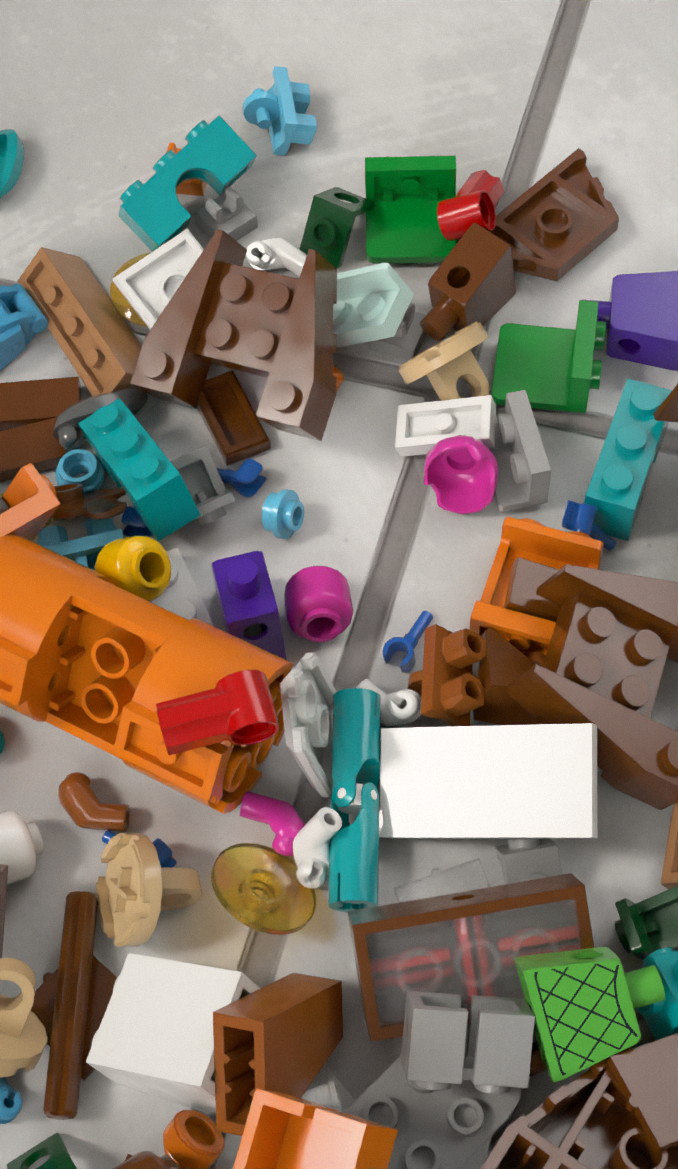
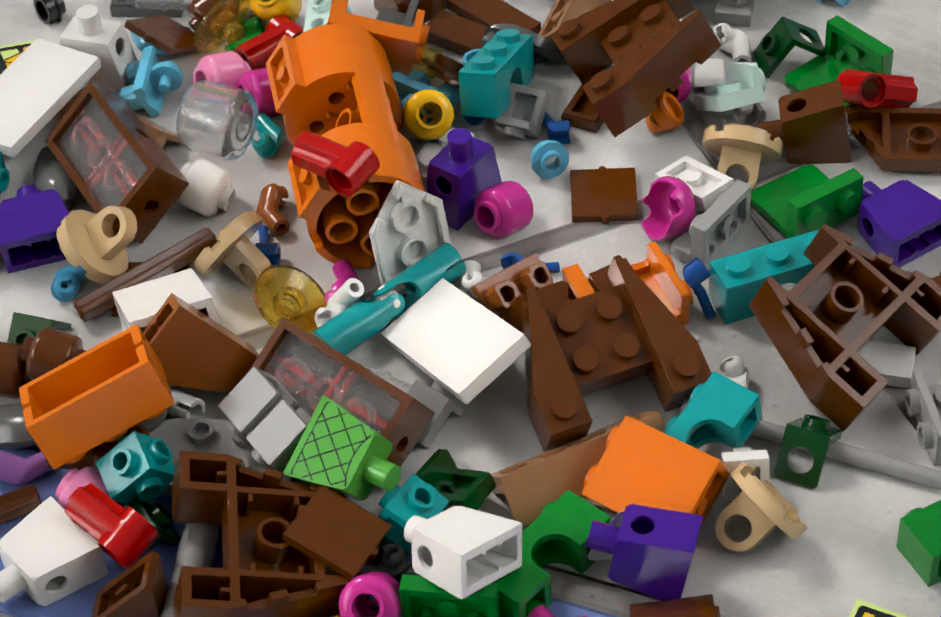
camera: 50 degrees right, 15 degrees down
none -> reddish brown piece [570,166,638,224]

